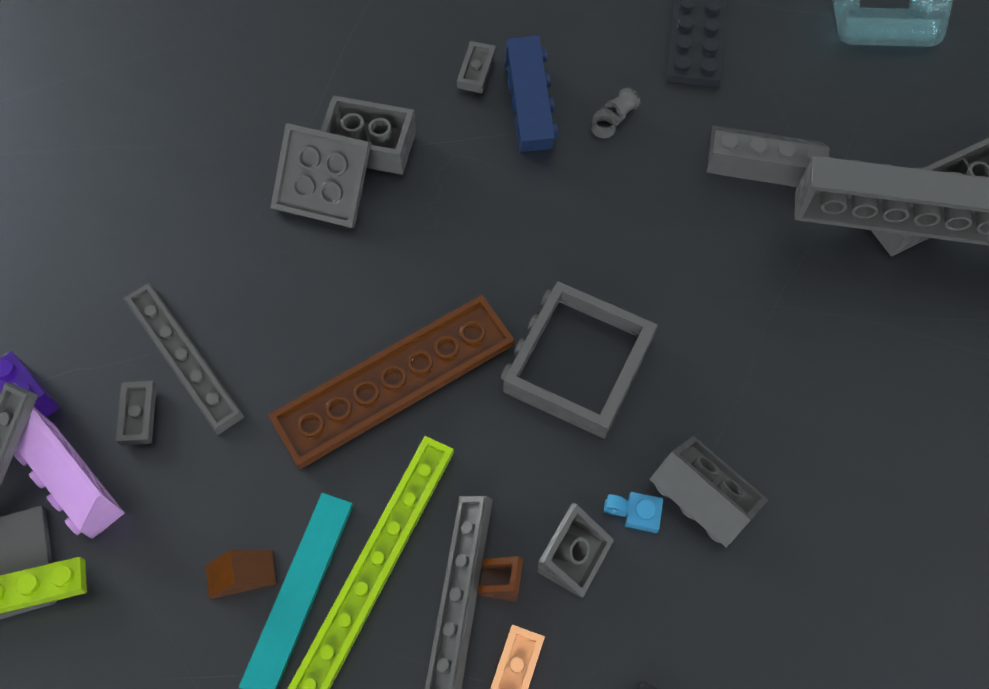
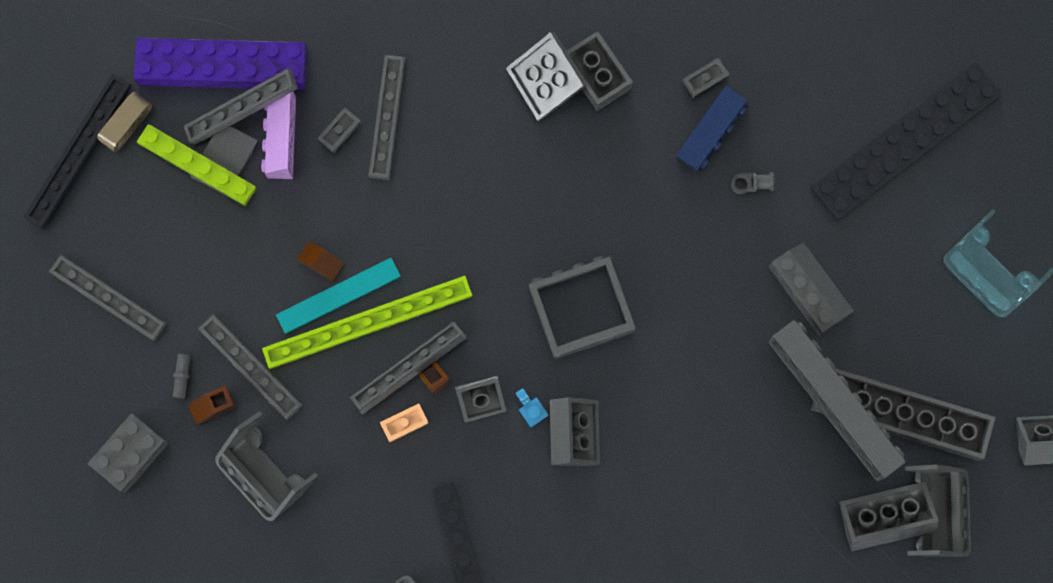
camera: 45 degrees right, 15 degrees up
reddish brown plate [268,295,515,470] -> none

